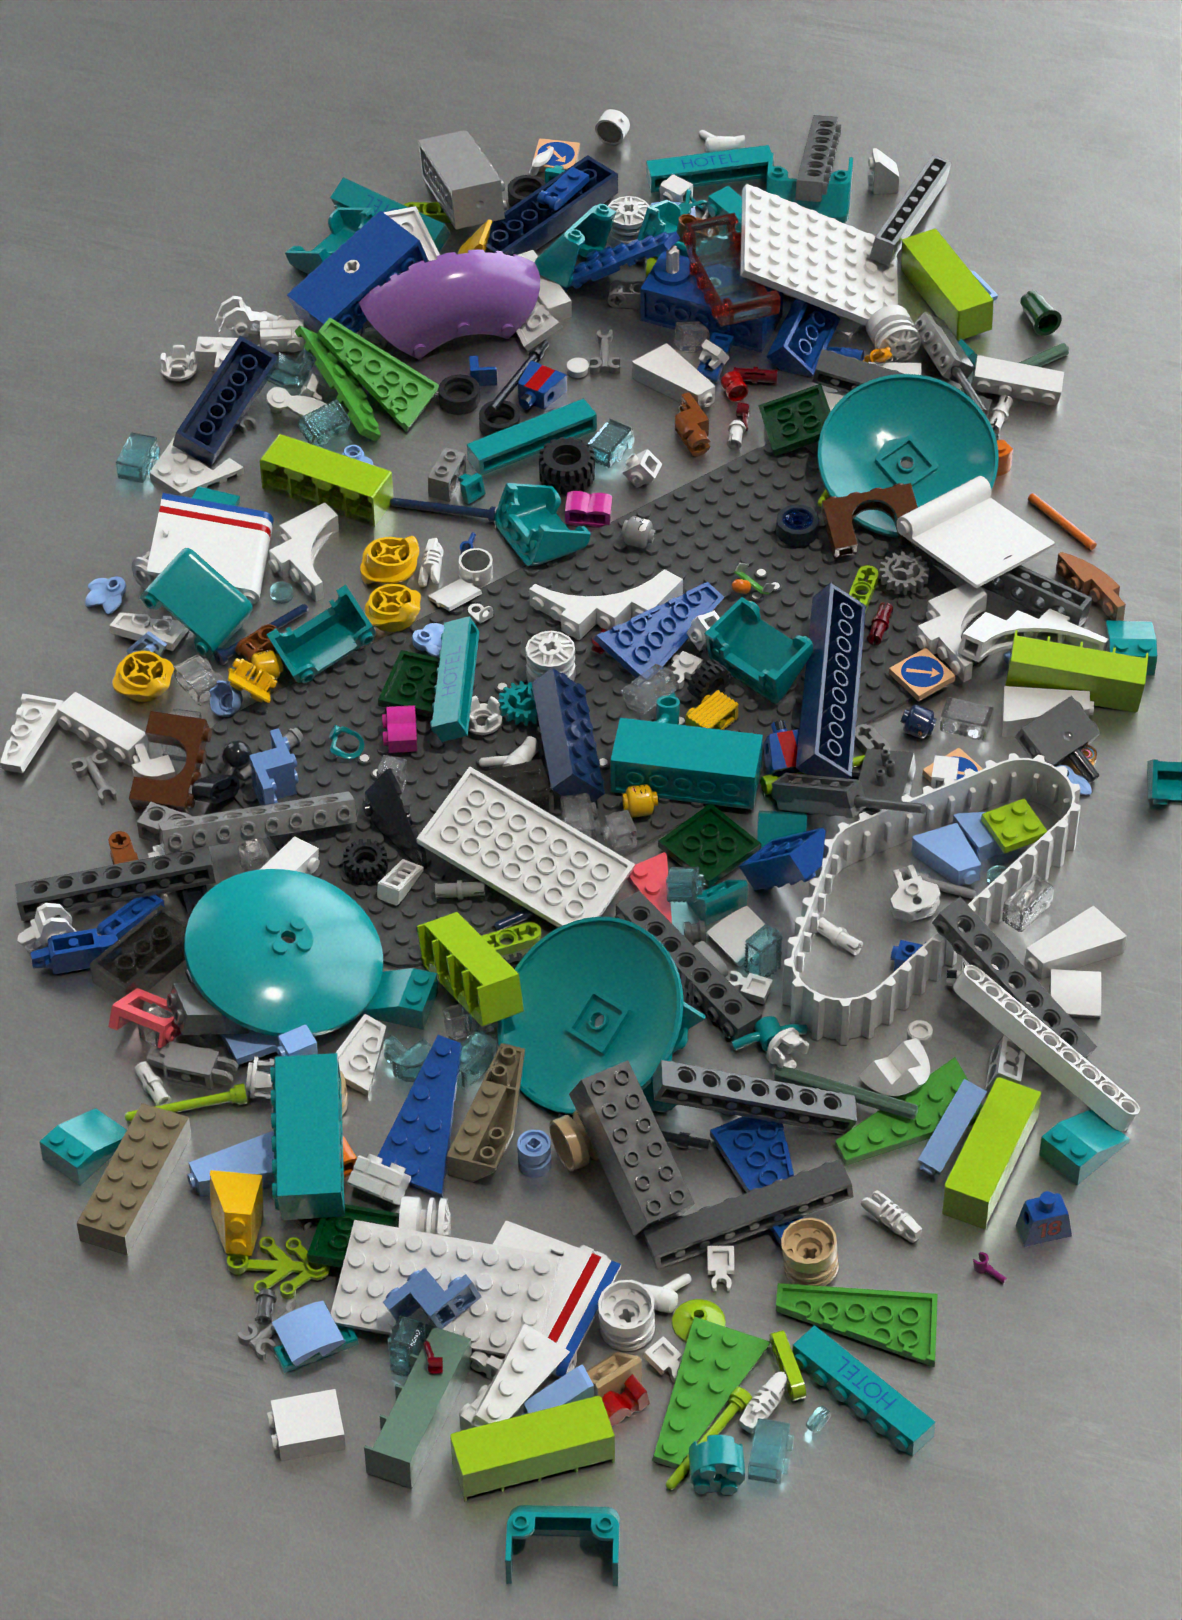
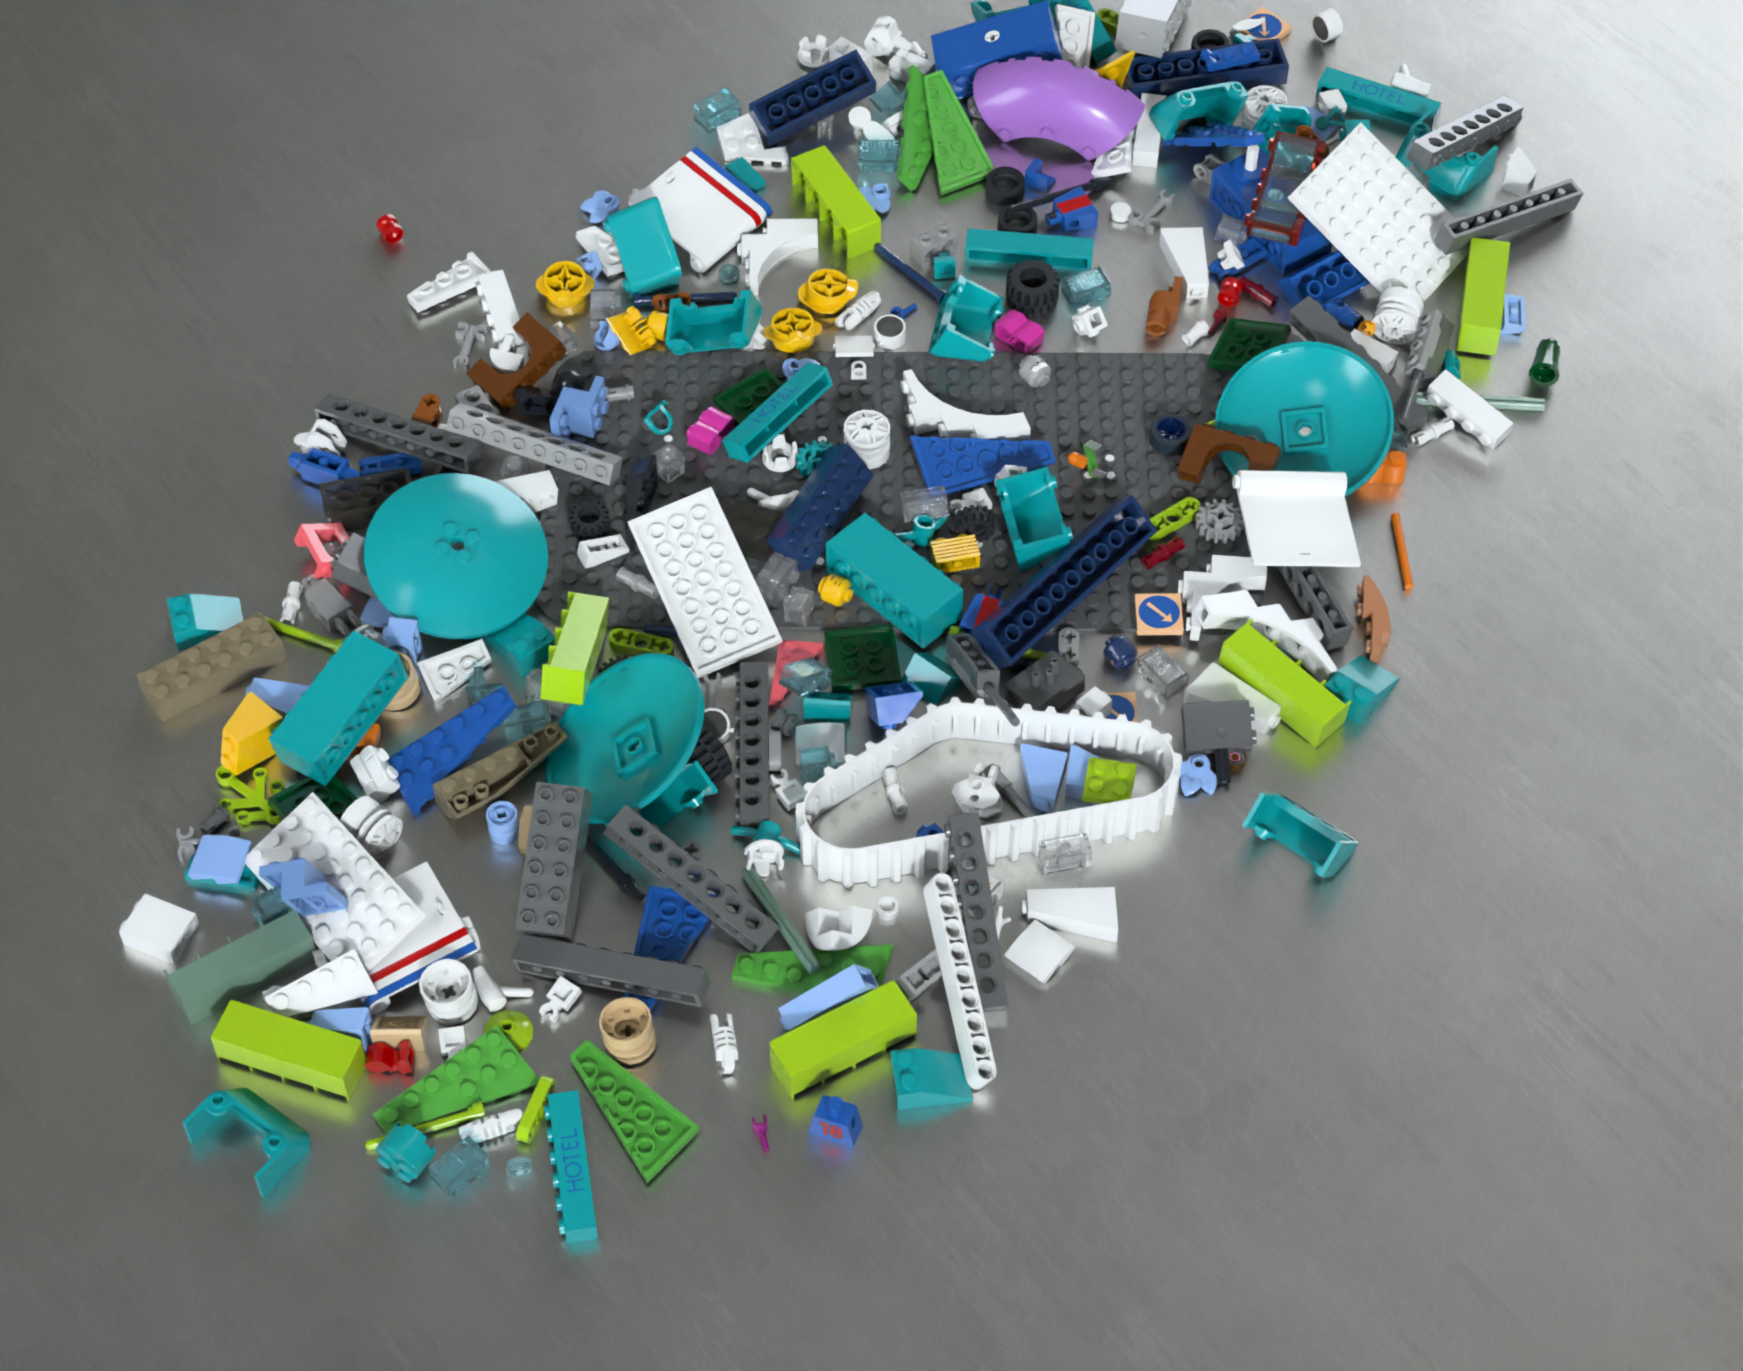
camera: 35 degrees right, 5 degrees up
dark red hand [423,1341,443,1374] -> none

